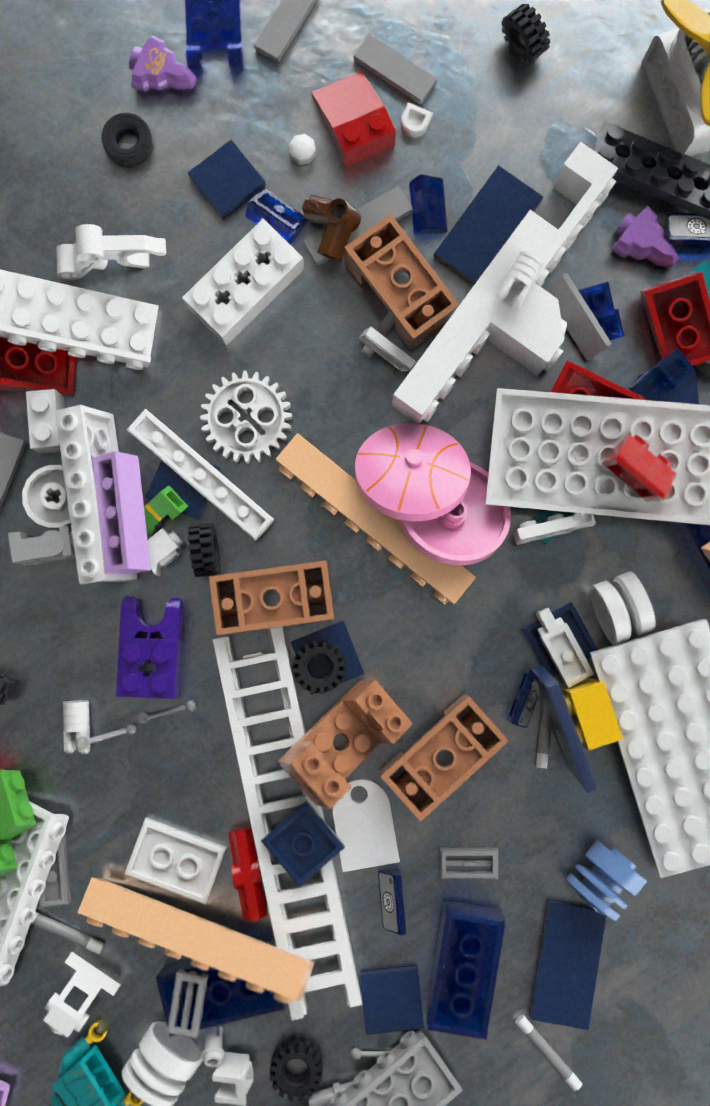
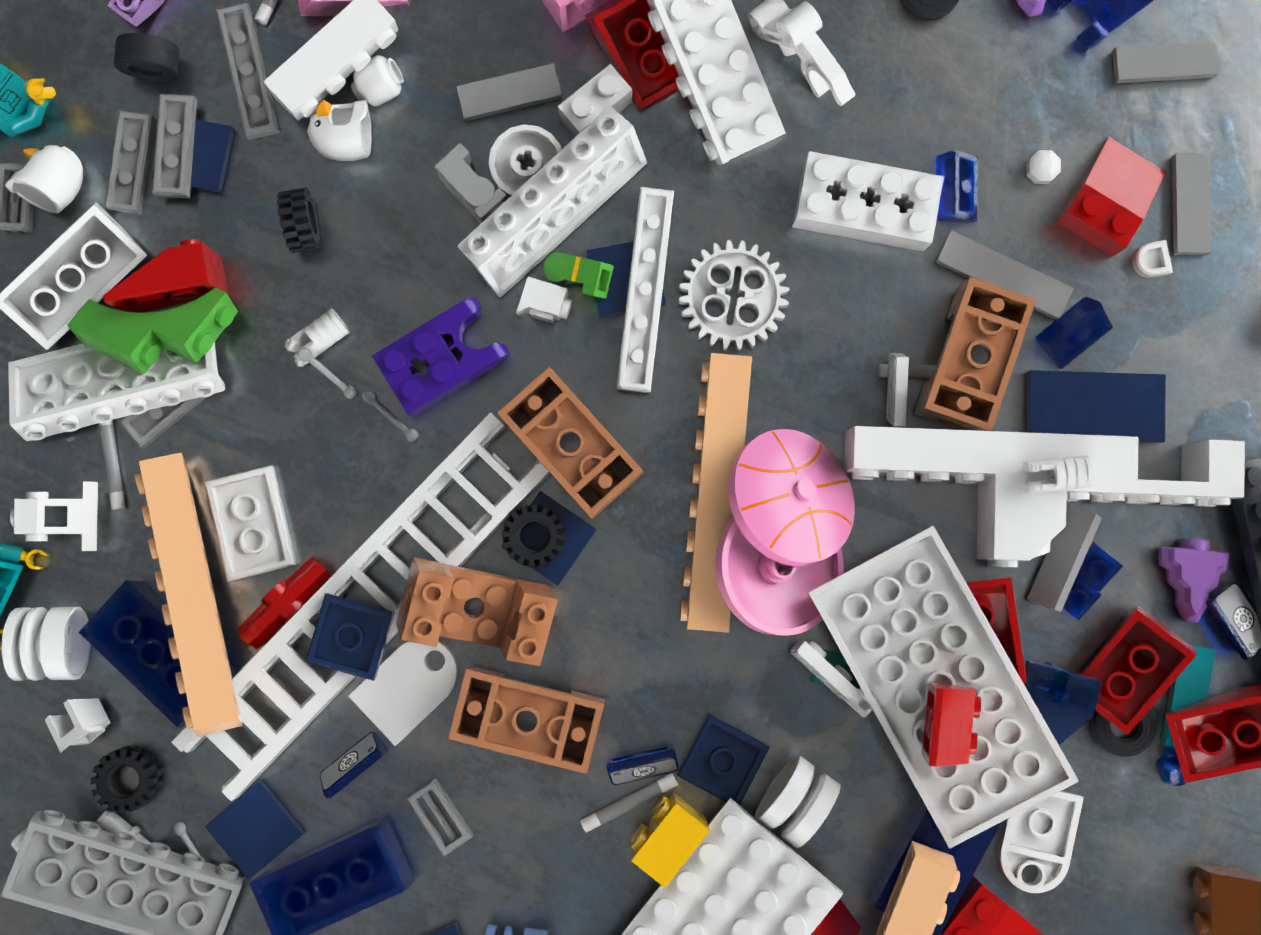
camera: 55 degrees right, 0 degrees up
lavender brick [92,451,151,575] -> none
light grey tile [167,969,208,1039] -> none
dark blue tile [188,140,266,218] -> none
black tyre [188,523,220,577] -> none
white pin [201,1024,225,1068] -> none
reddish brown piece [302,195,361,262] -> none
dark blue tile [532,666,597,793] -> none
white hinge [535,608,594,688] -> none

